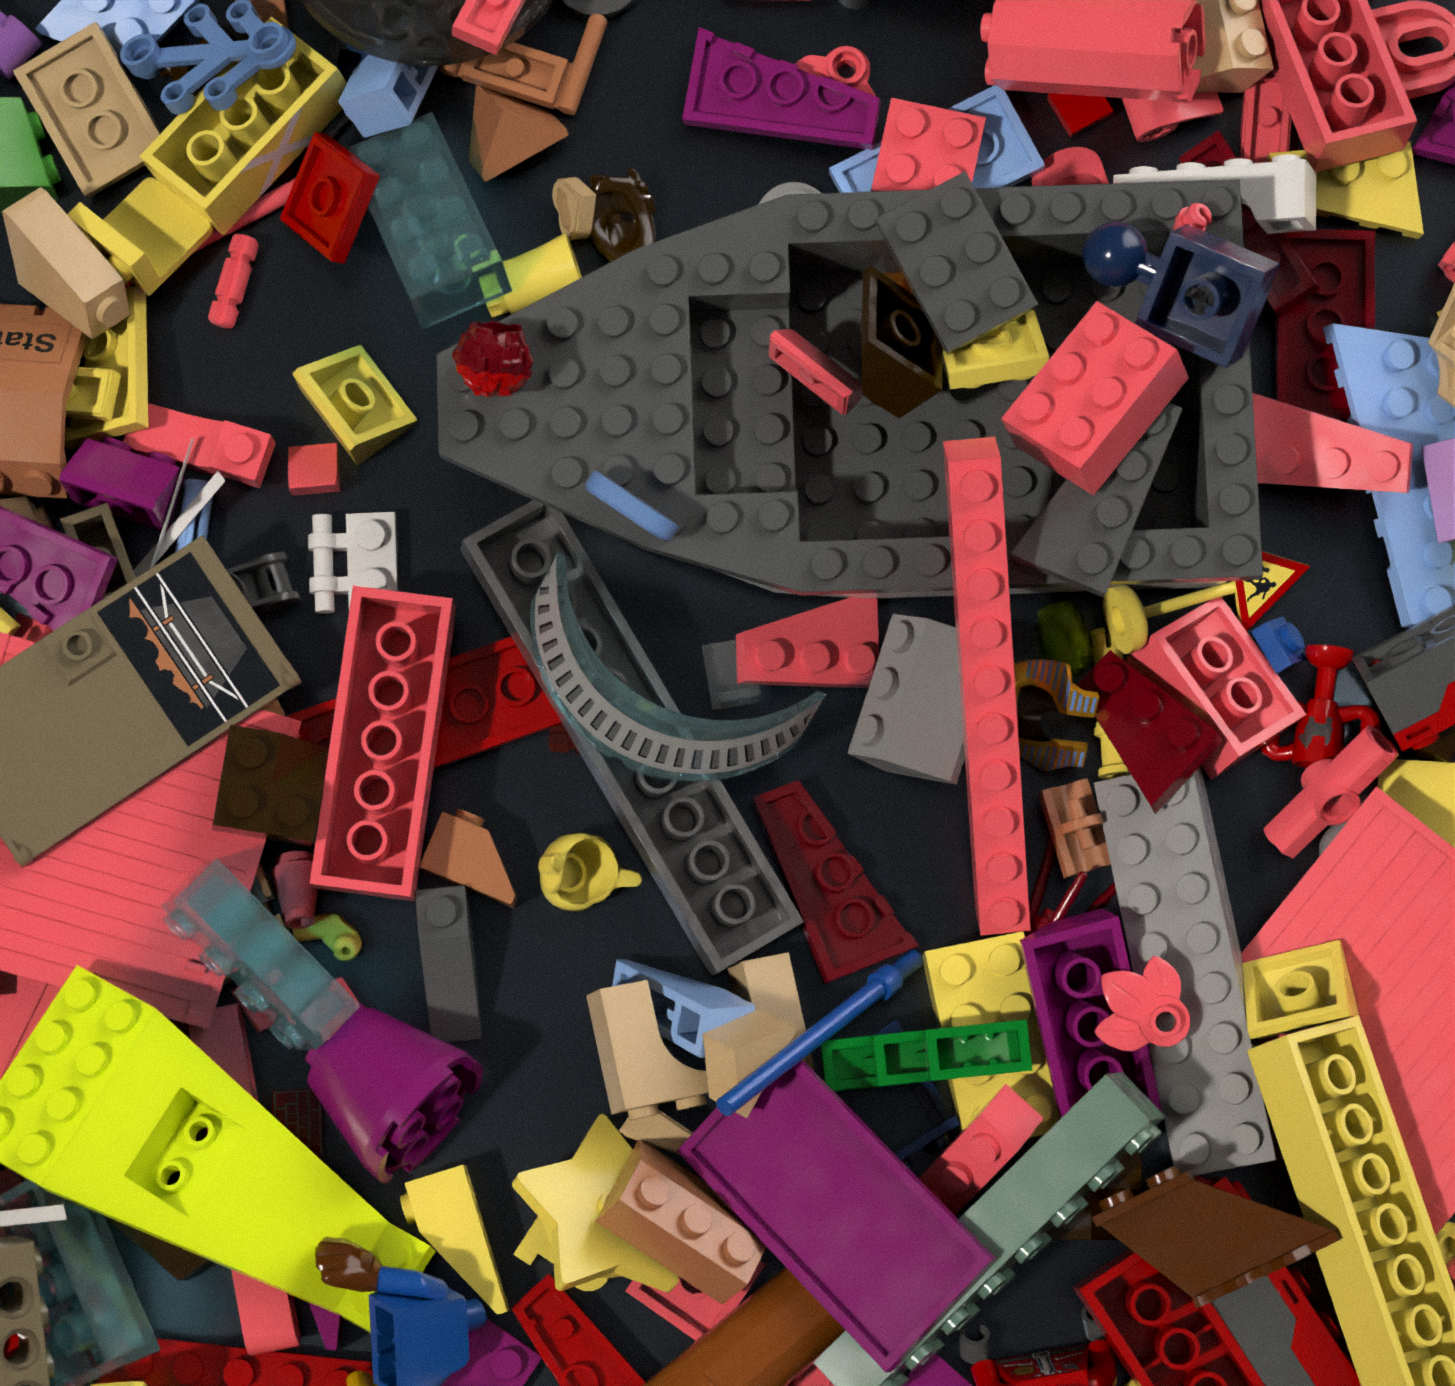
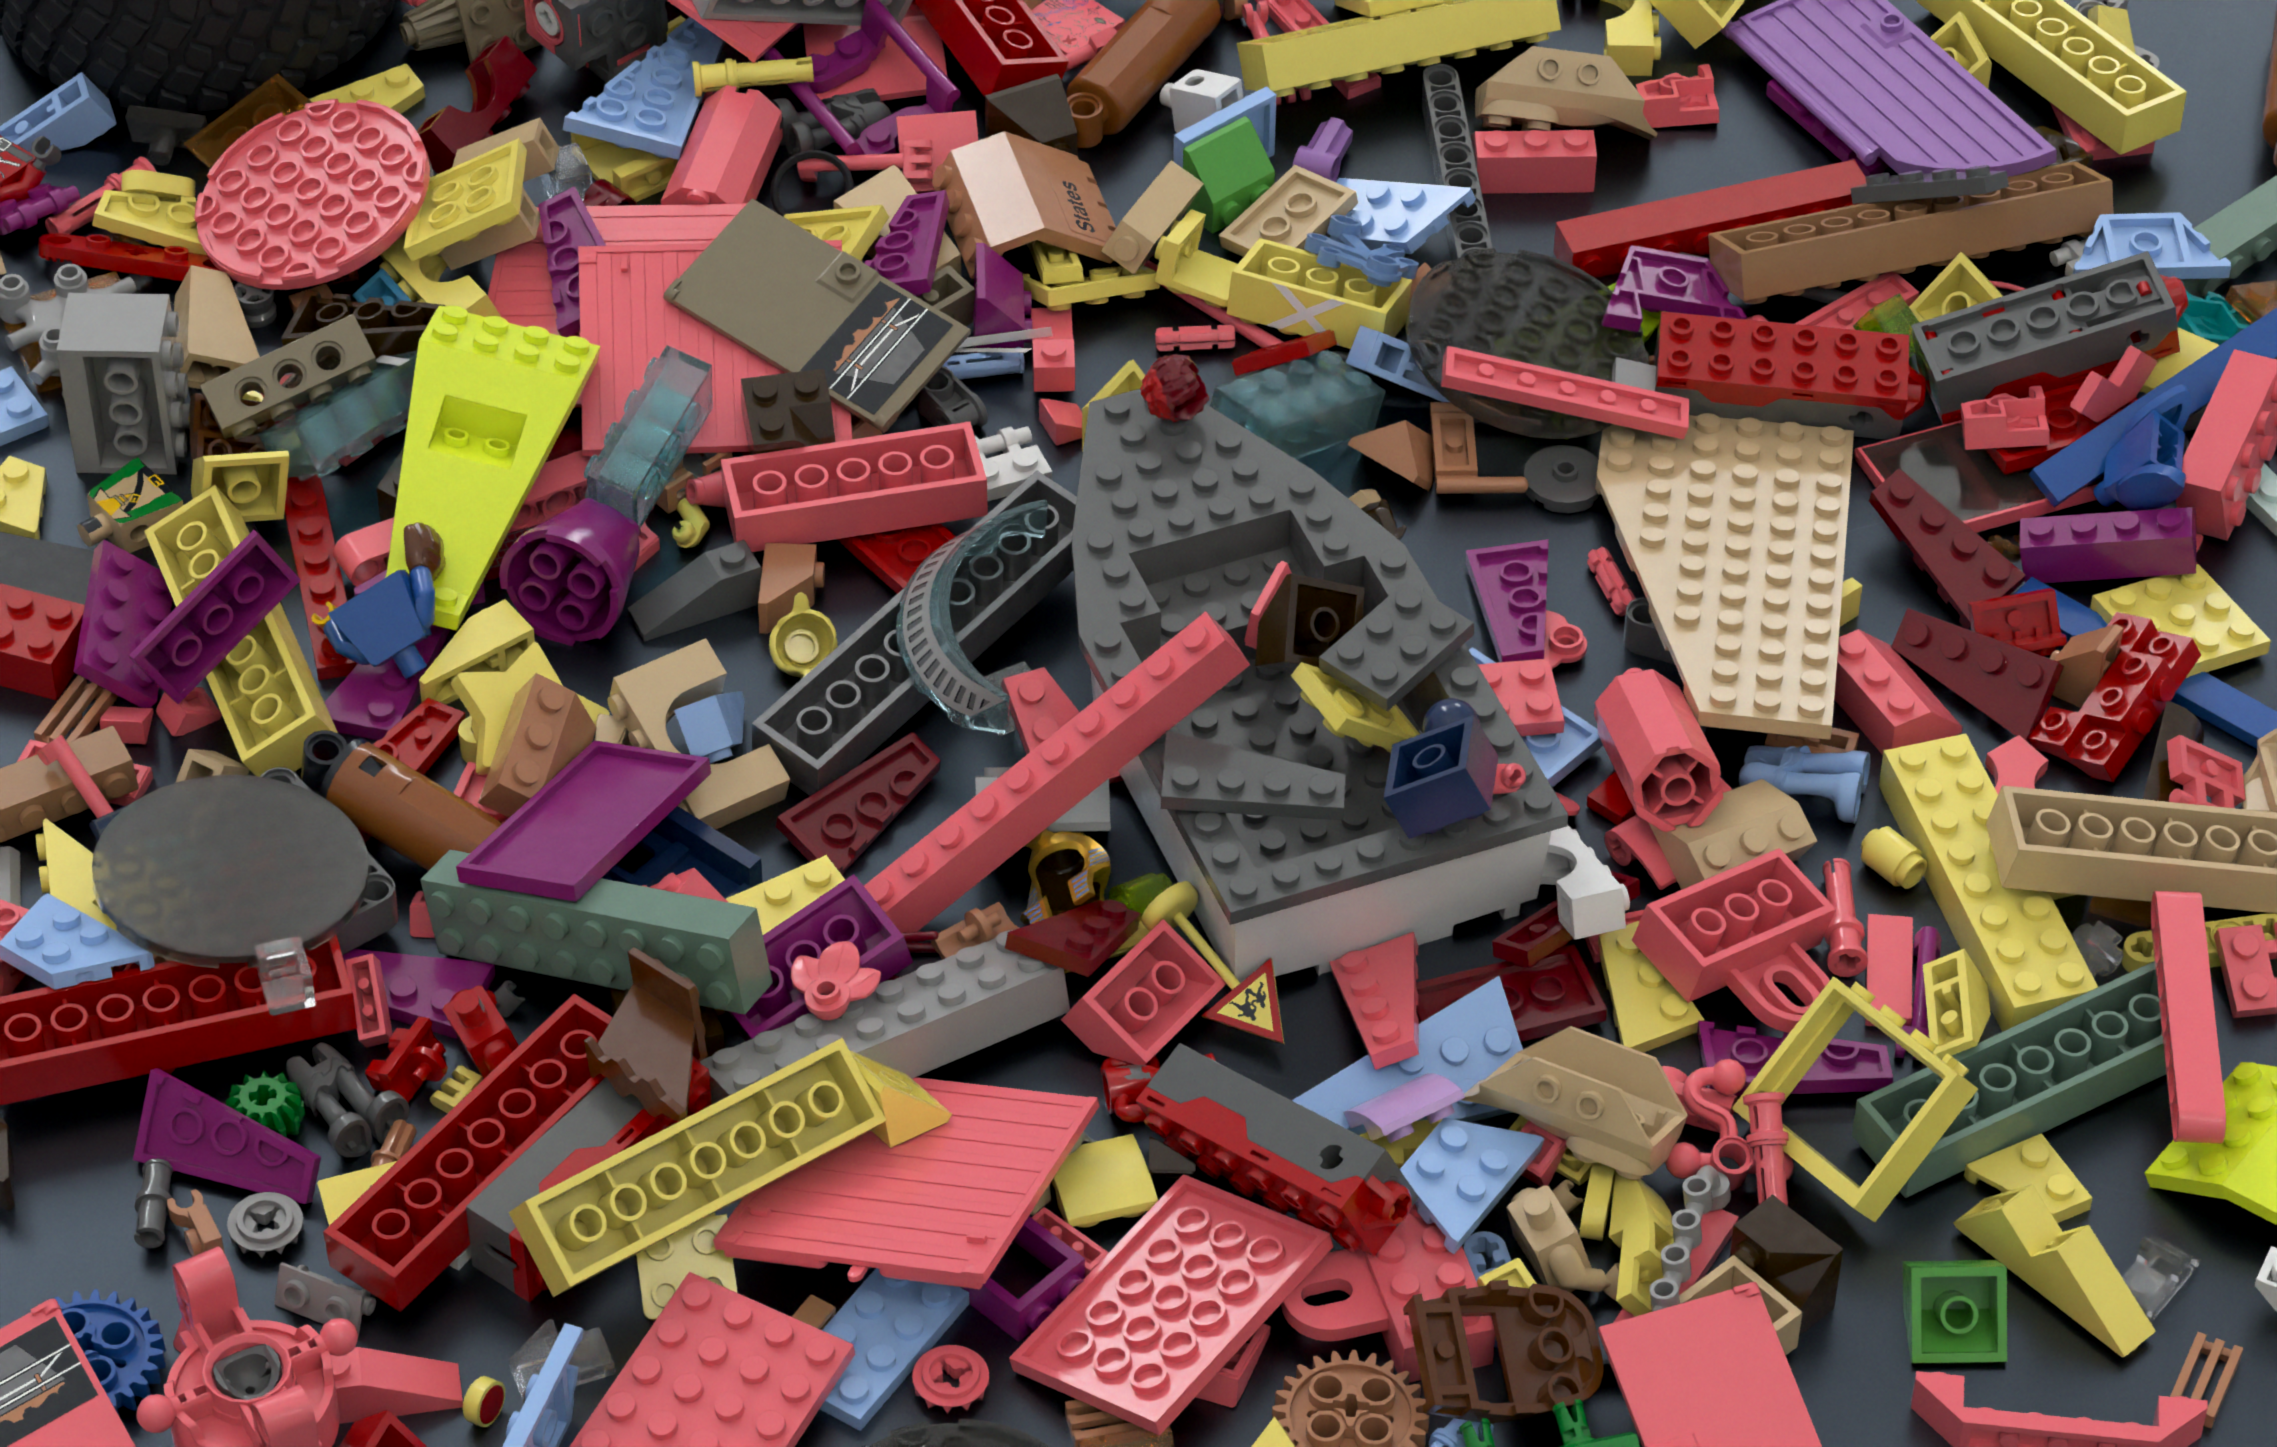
camera: 70 degrees right, 35 degrees down
medium blue tile [584,470,680,542] -> none
tan slope [703,1009,797,1118] -> none
blue bar [716,950,923,1116] -> none
green slope [820,1019,1033,1091] -> none
coral brick [1001,301,1189,496] -> none
blue plate [1251,616,1307,674] -> none
coral piece [1263,725,1399,858] -> none

